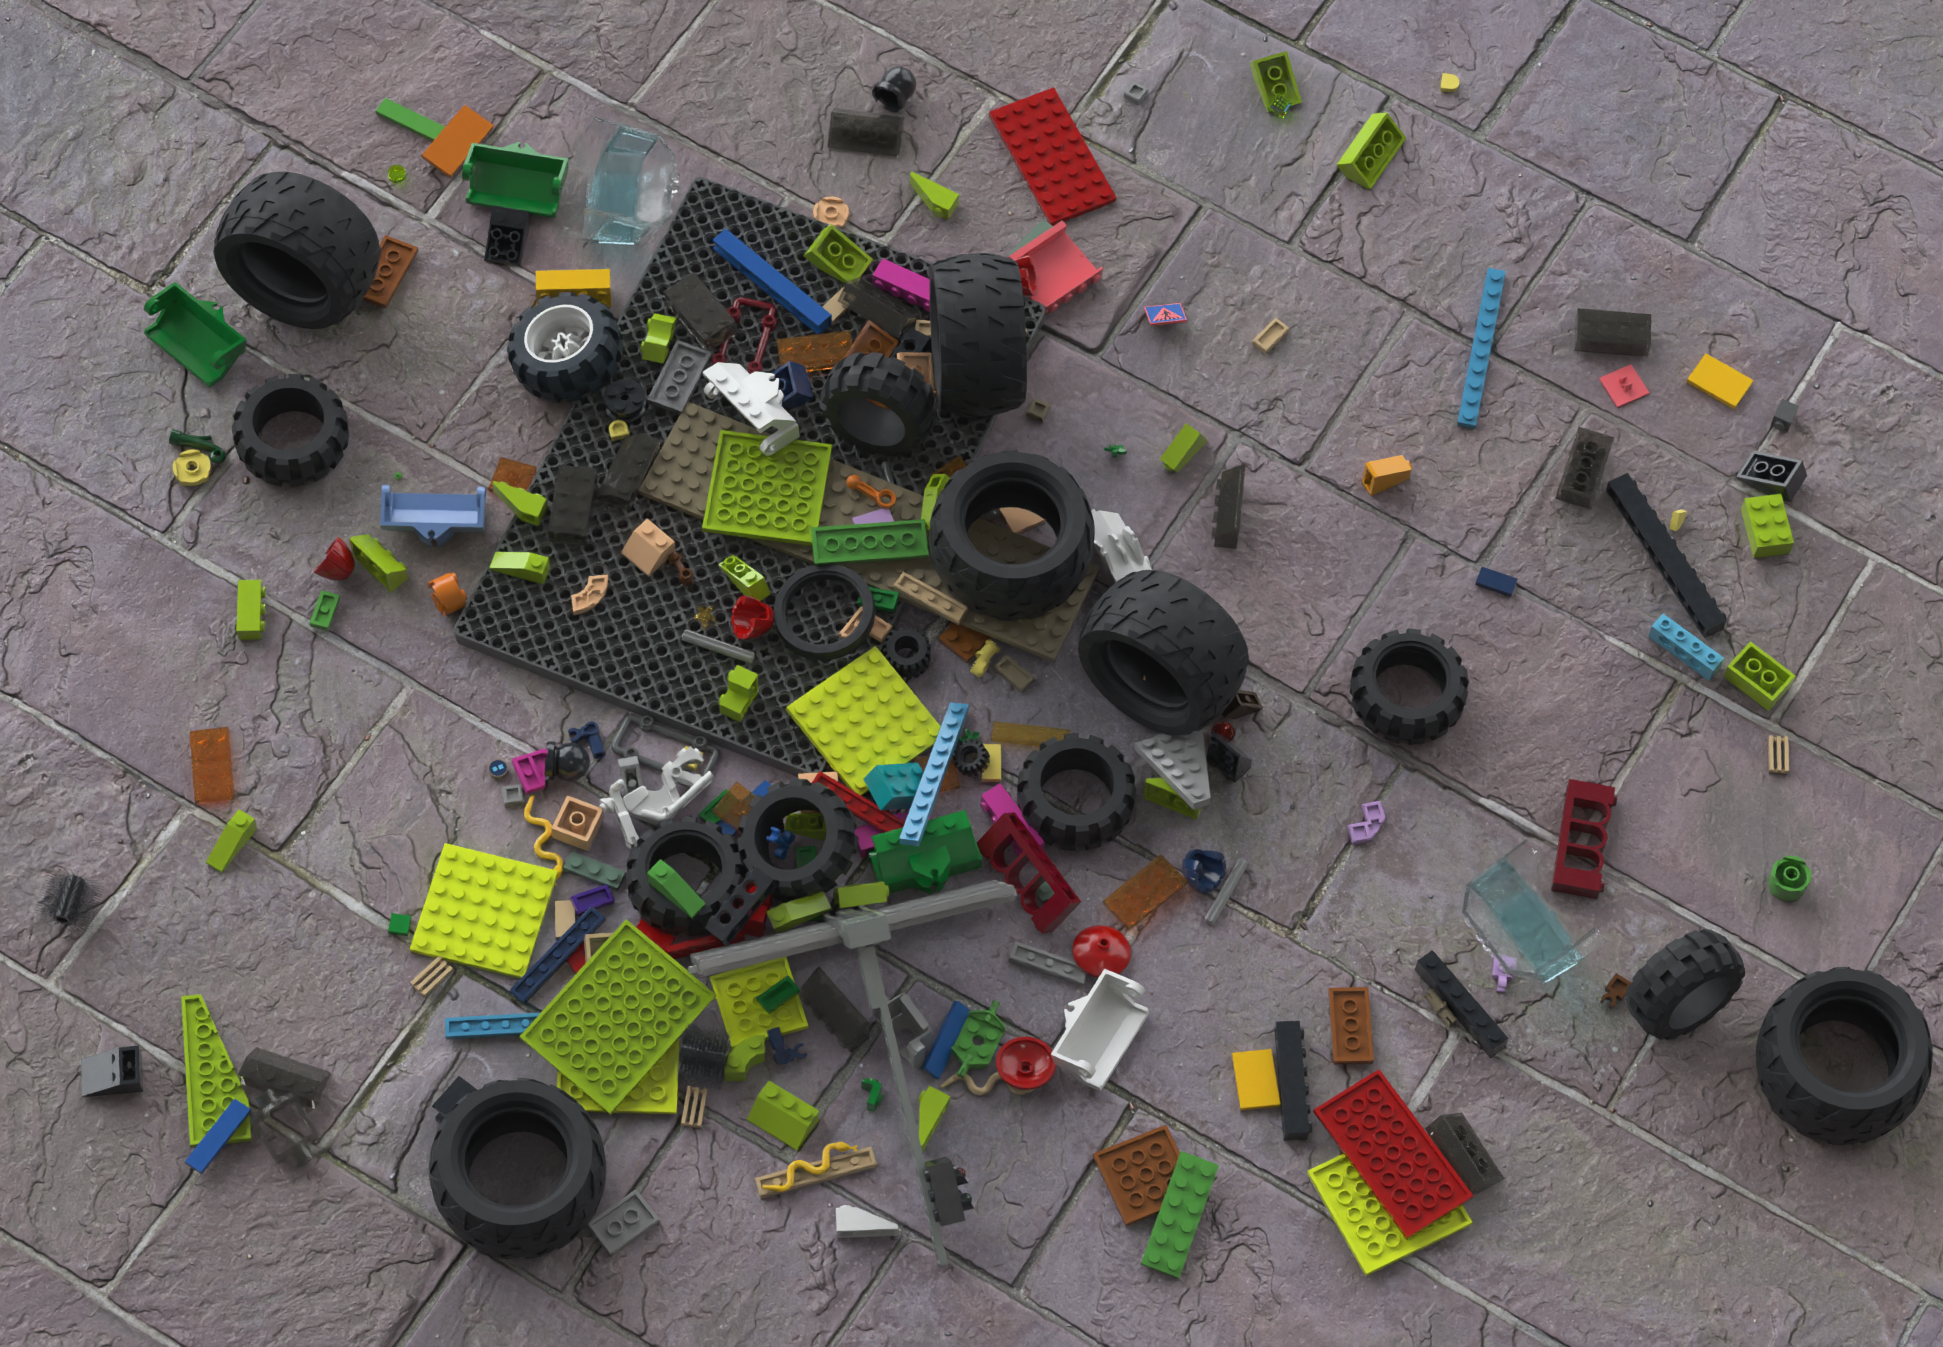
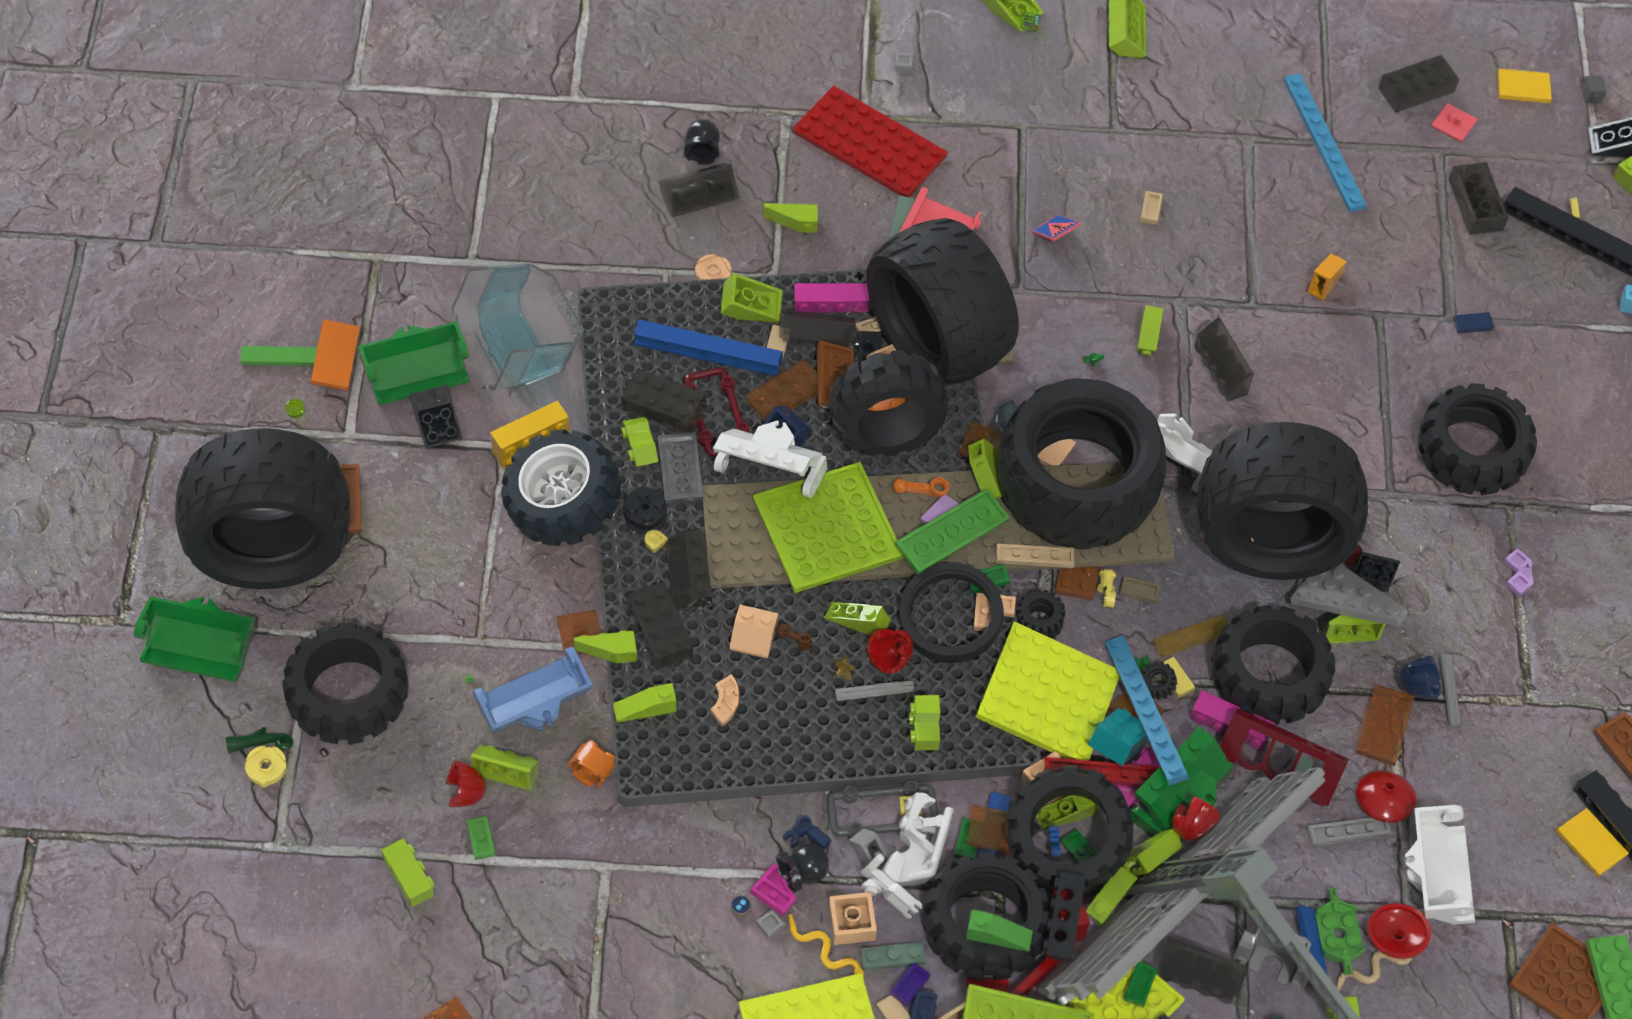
camera: 30 degrees left, 5 degrees down
none -> red hair [1173,797,1221,841]

